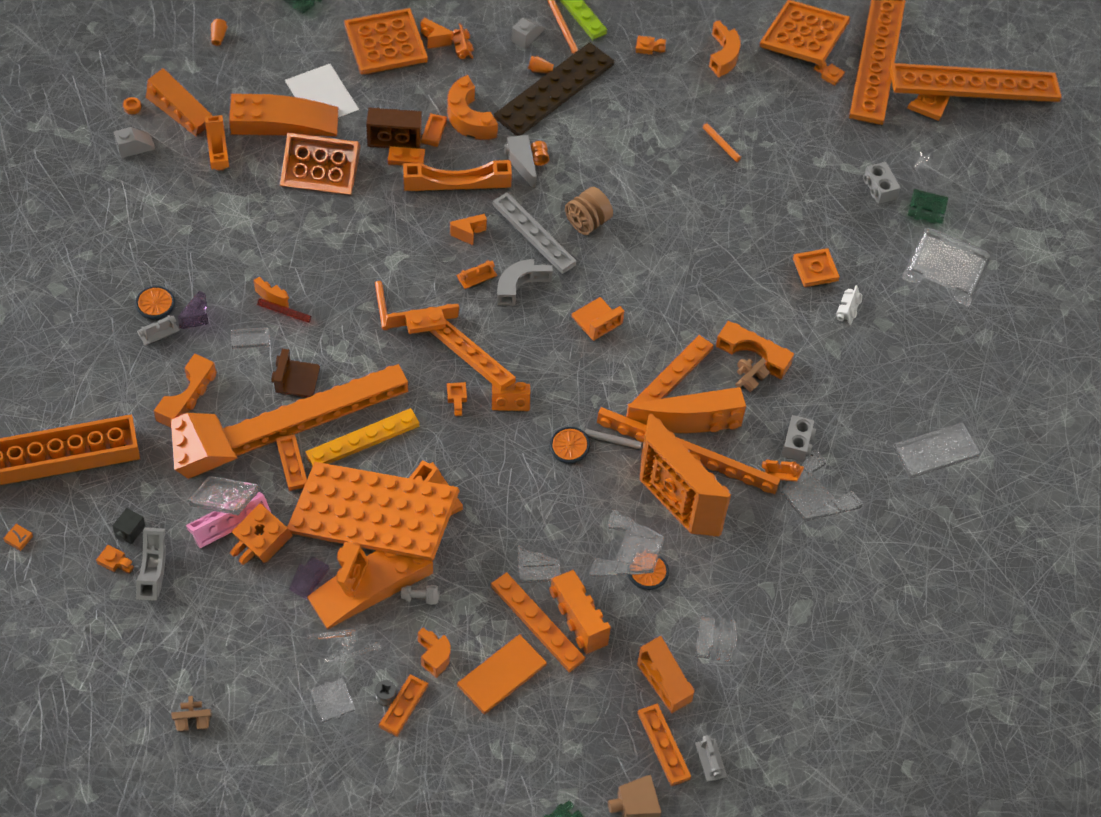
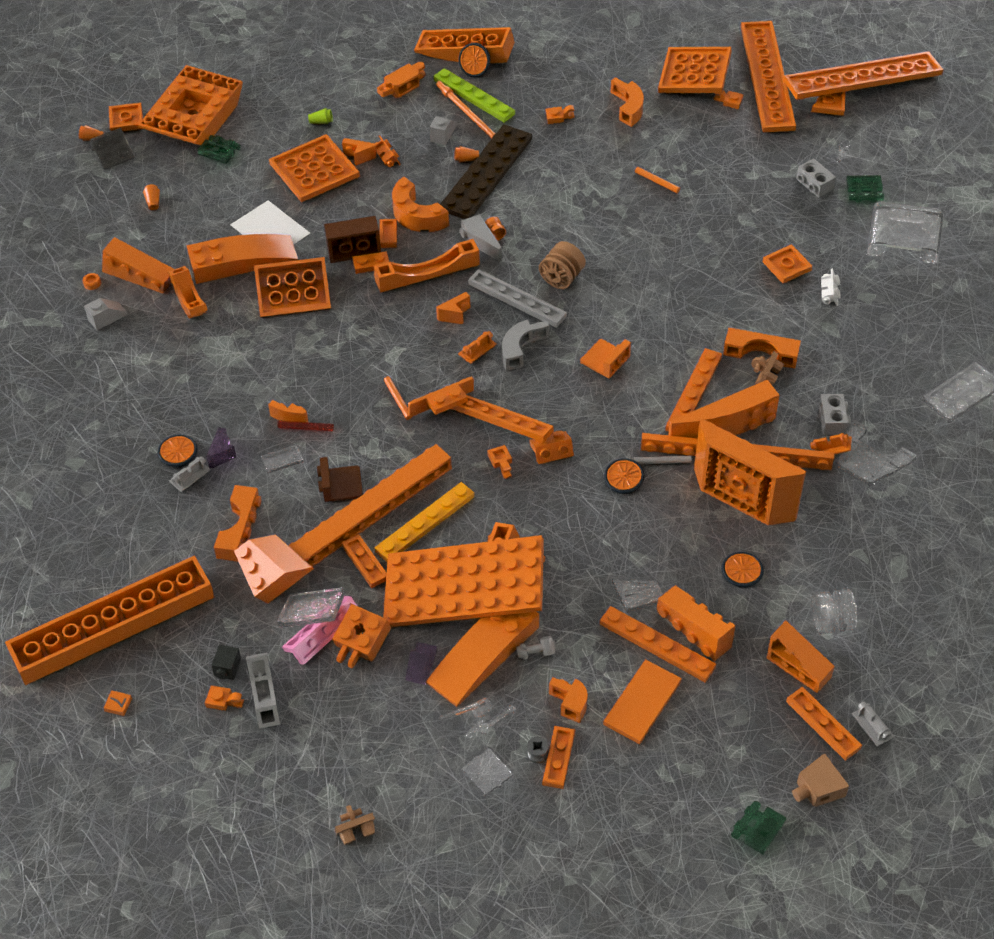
camera: 10 degrees left, 5 degrees down
orange plate [336,540,369,597] -> none
clear wing [590,510,665,577] -> none

